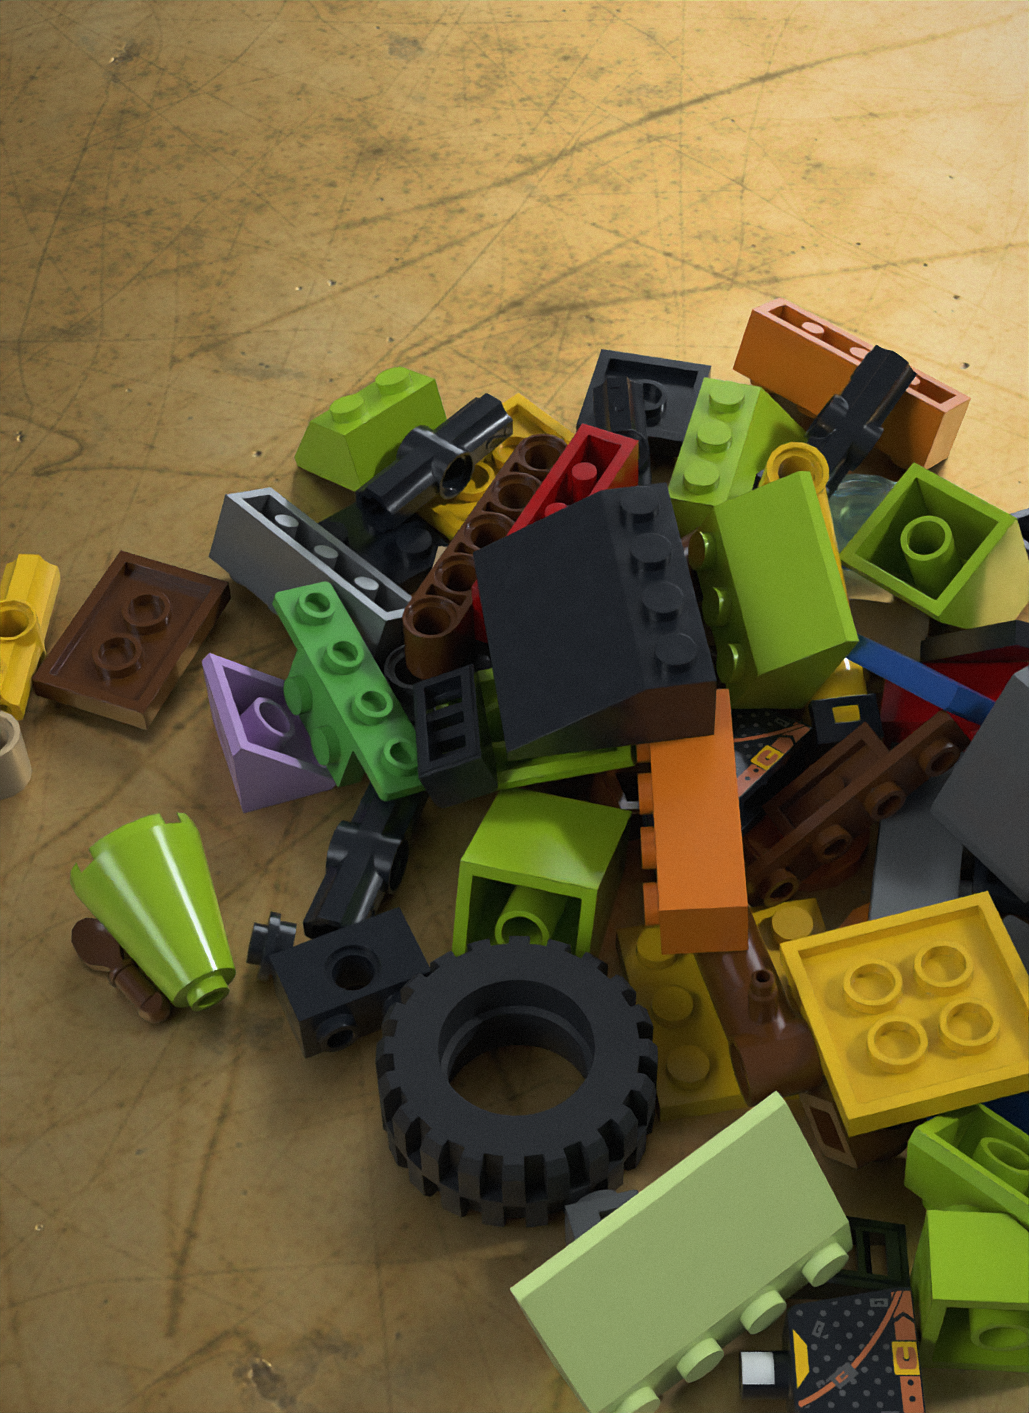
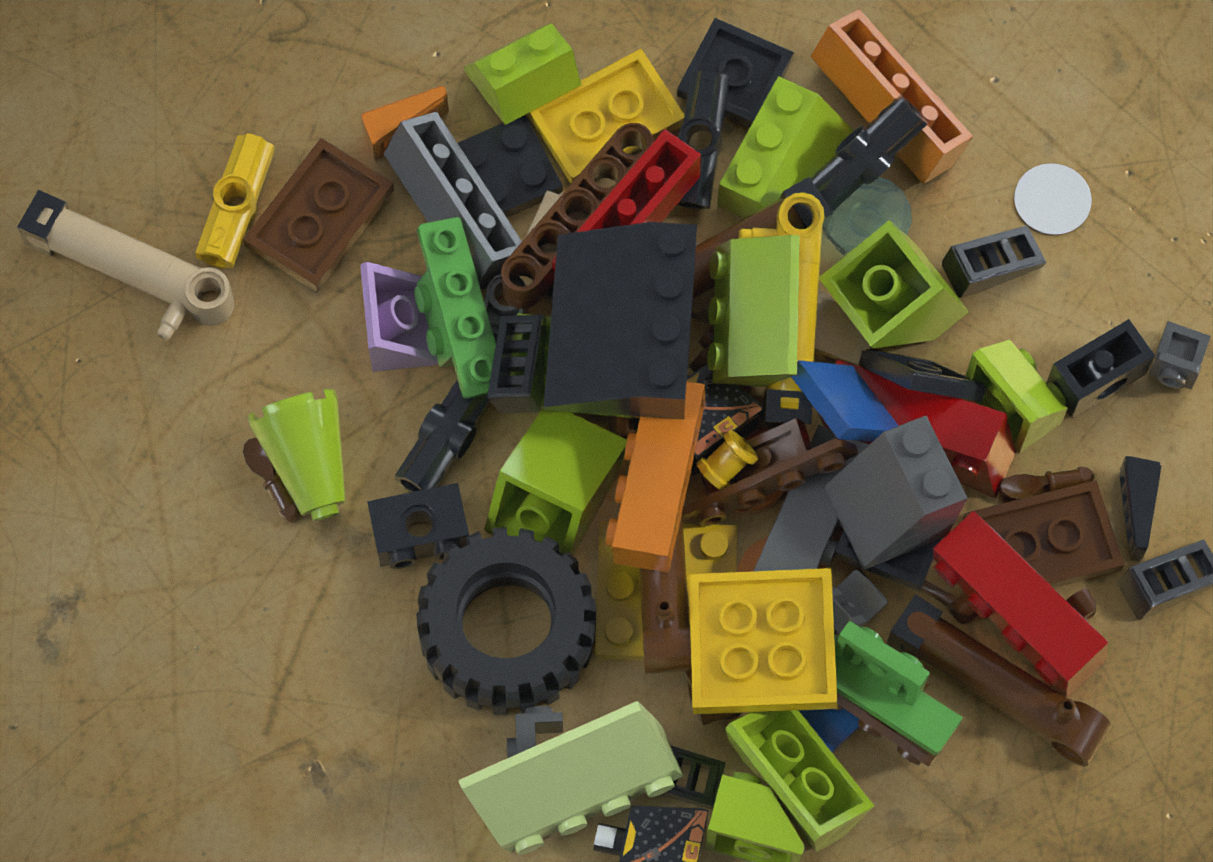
camera: 10 degrees right, 20 degrees up
black plate [246,911,297,981] -> none
black piece [355,393,513,533] -> none
none -> orange slope [361,86,449,160]
none -> yellow bush [696,430,758,490]

